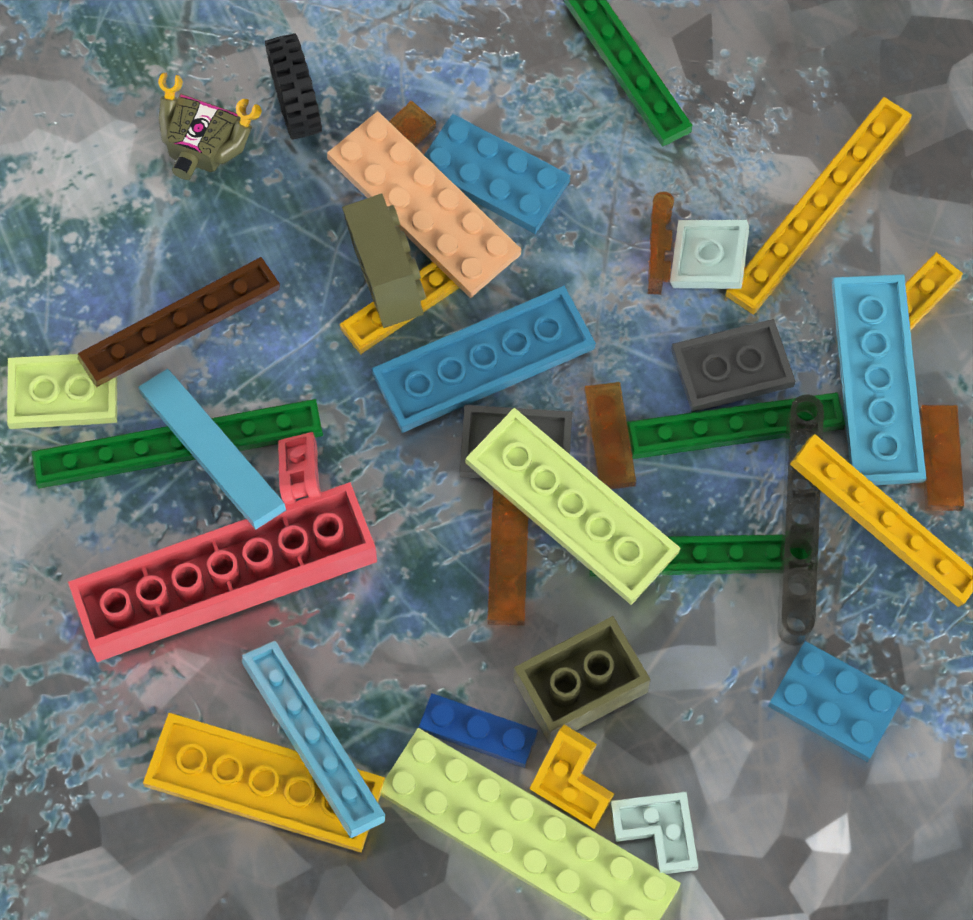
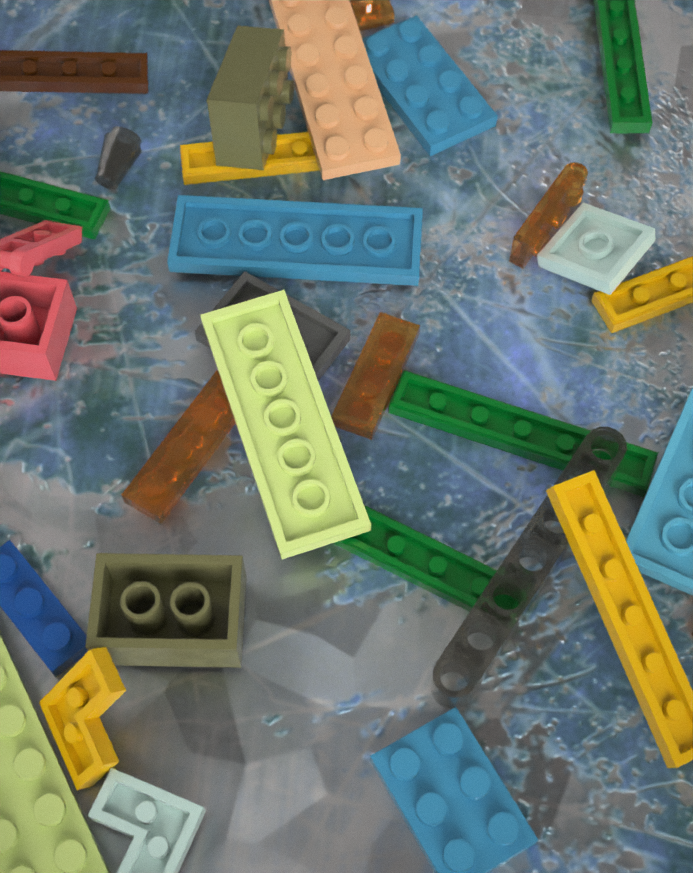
camera: 30 degrees right, 5 degrees down
dark grey plate [671,319,796,413] -> none
none -> clear smoke cone [95,126,142,190]

